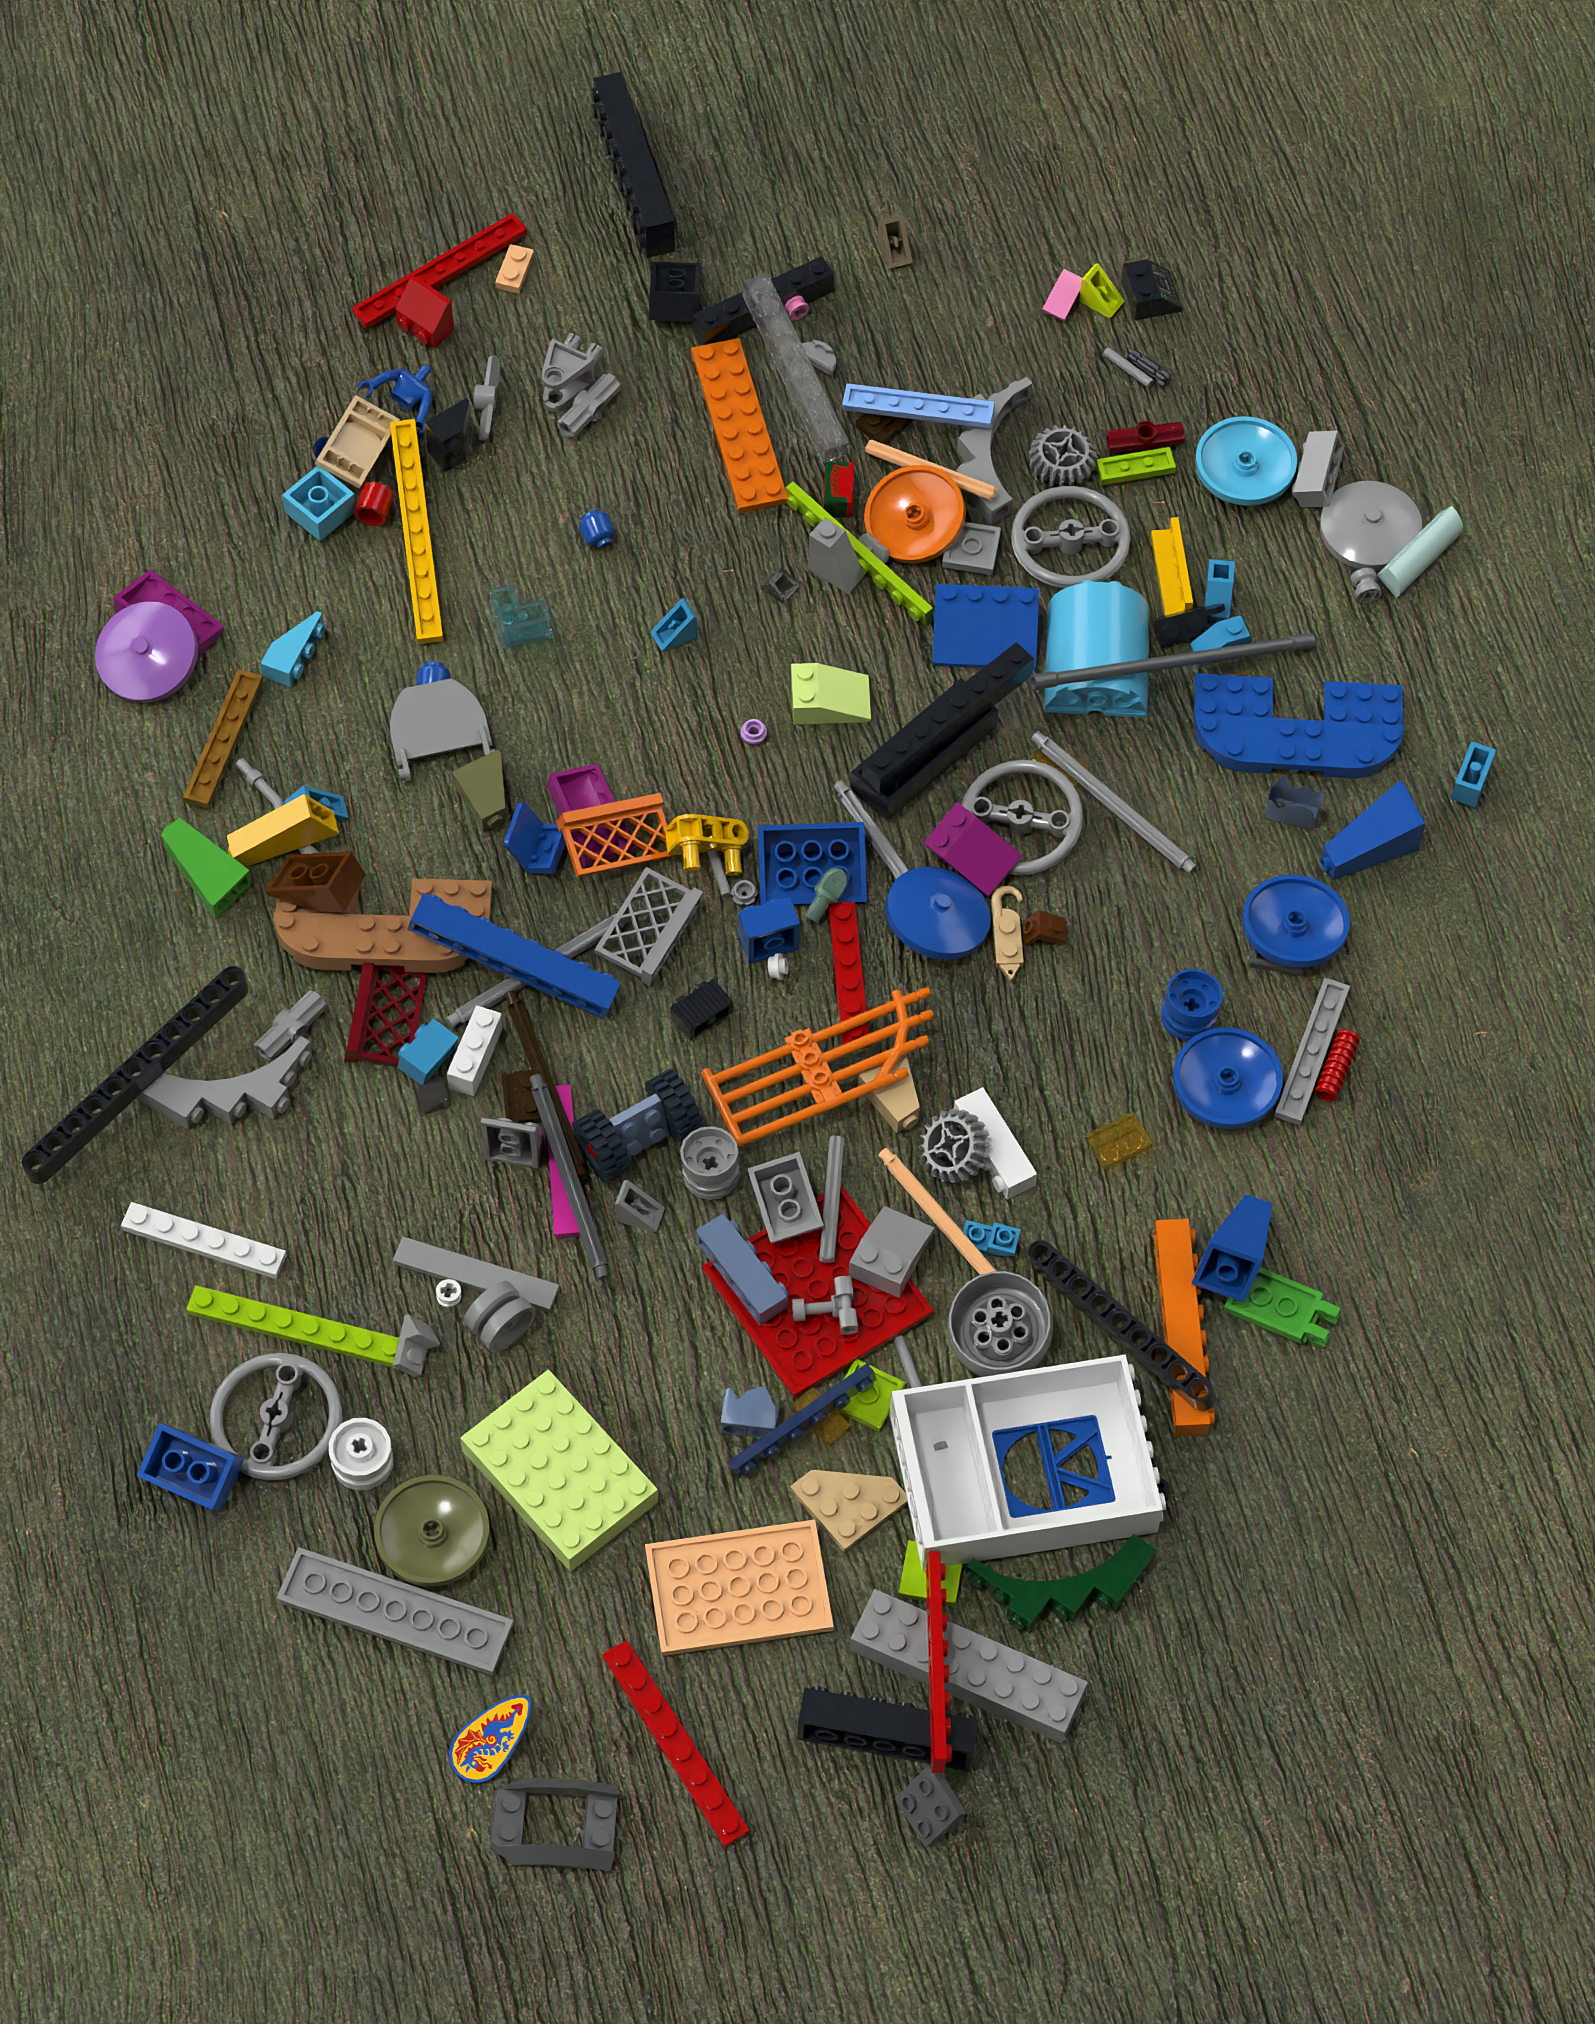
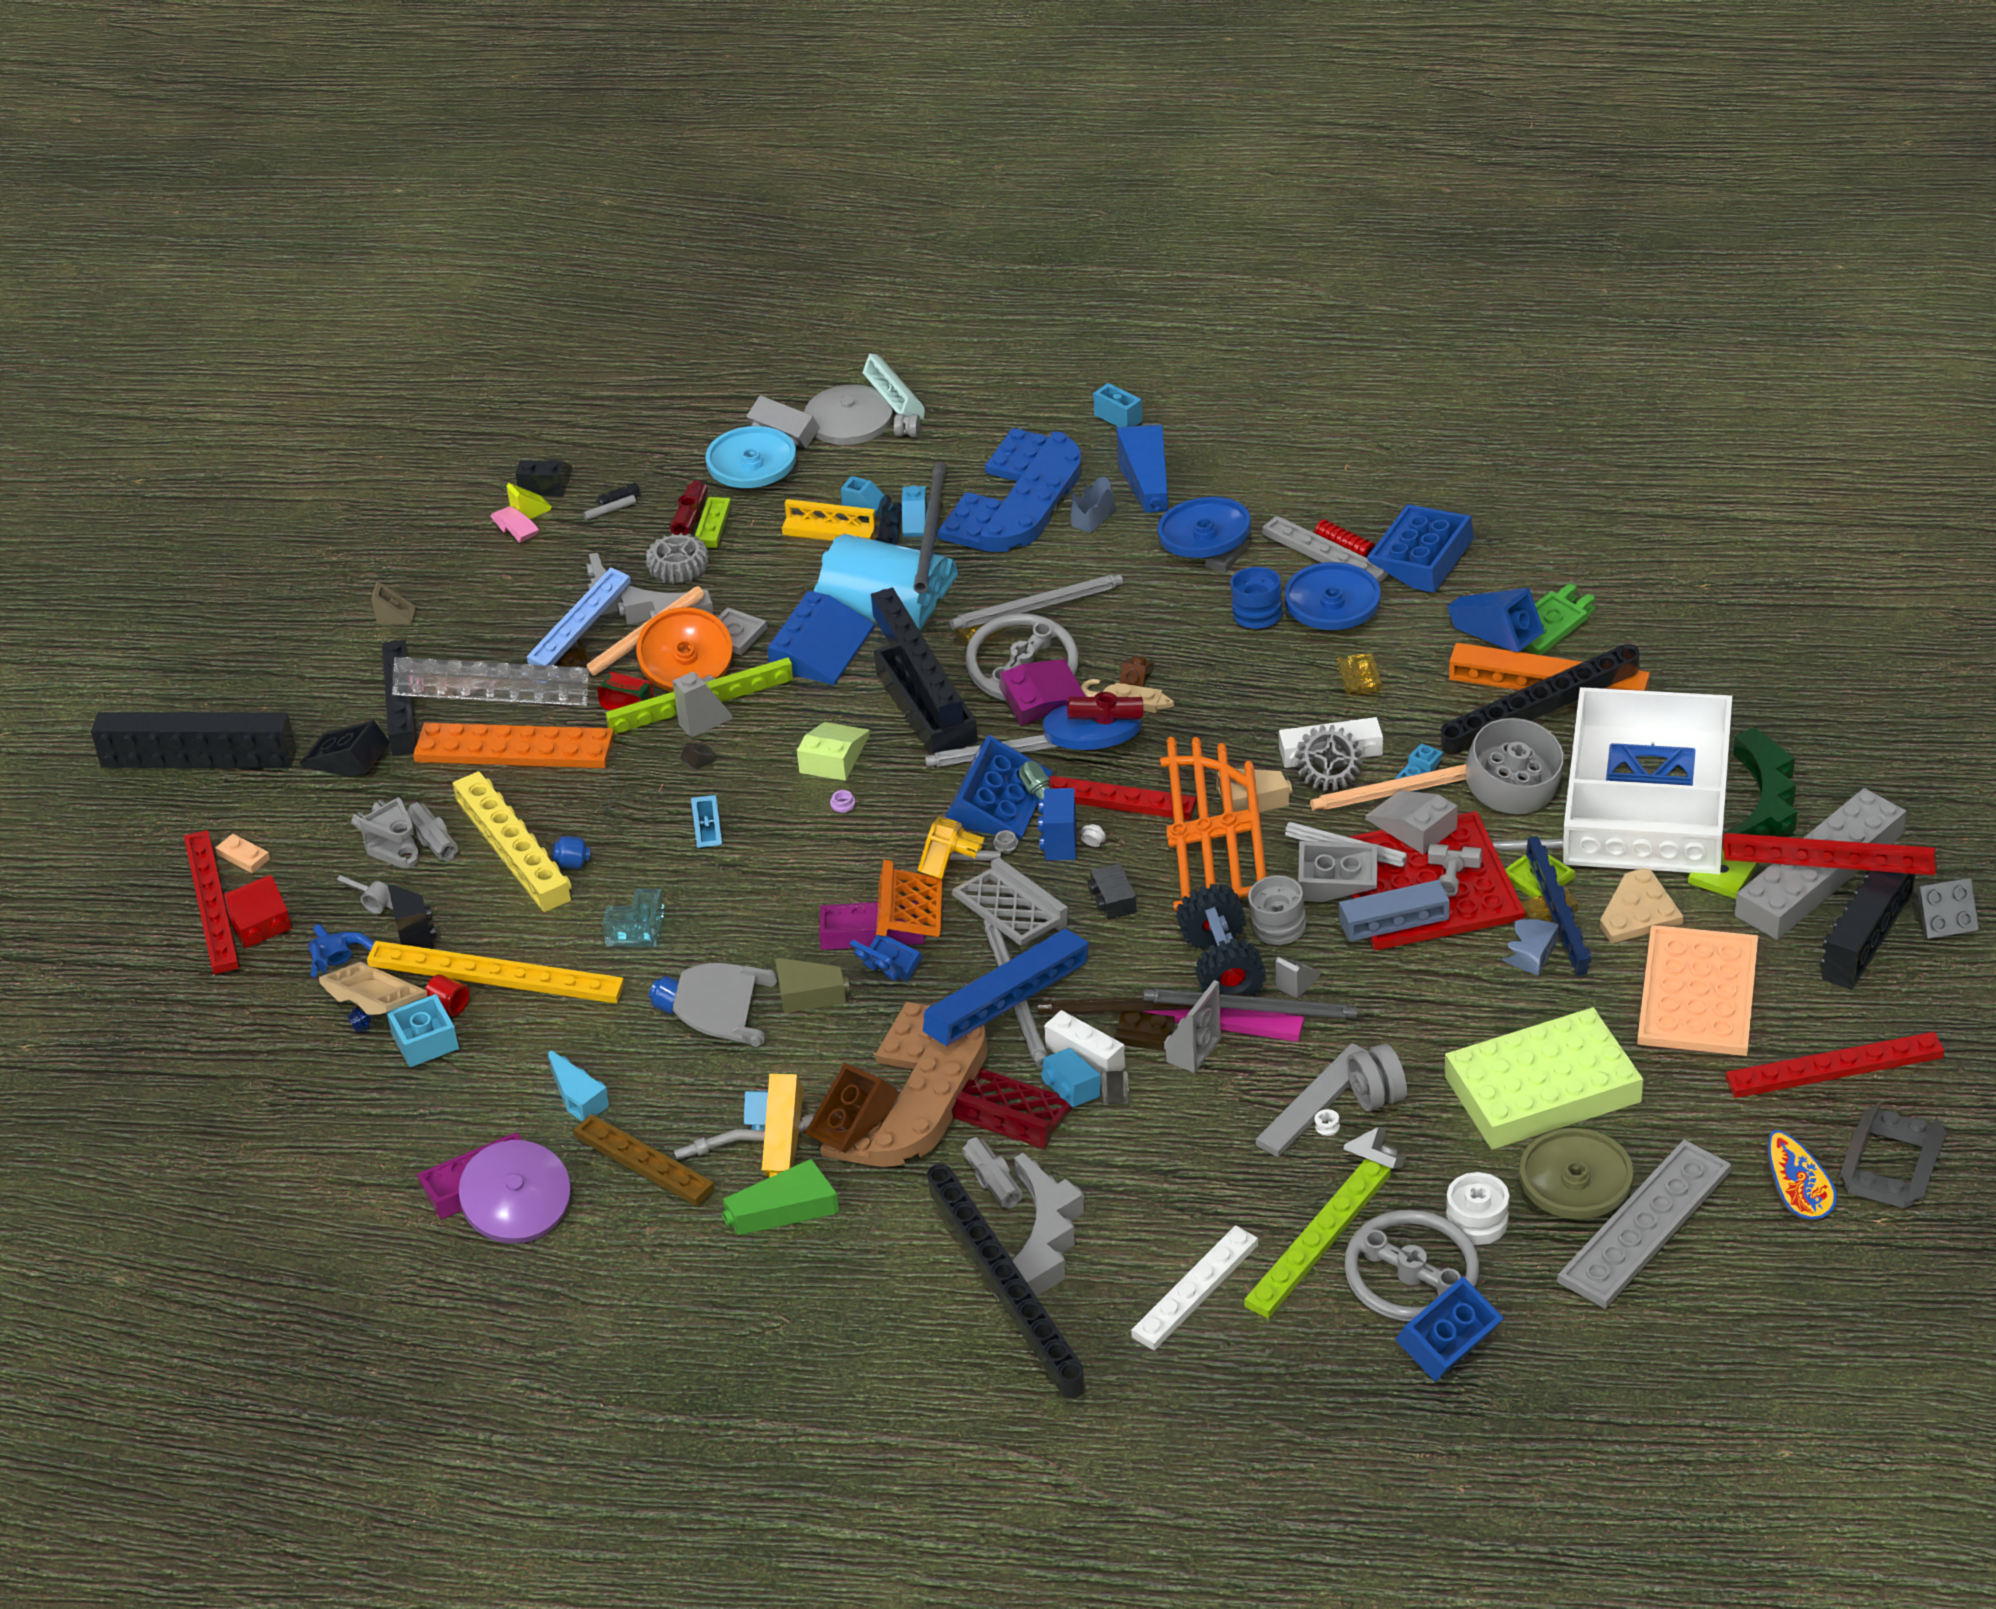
camera: 65 degrees left, 20 degrees down
light grey piece [1011,486,1130,588] -> none
none -> light yellow brick [452,771,572,912]
none -> dark red piece [1067,692,1144,724]
none -> blue slope [1367,504,1474,593]

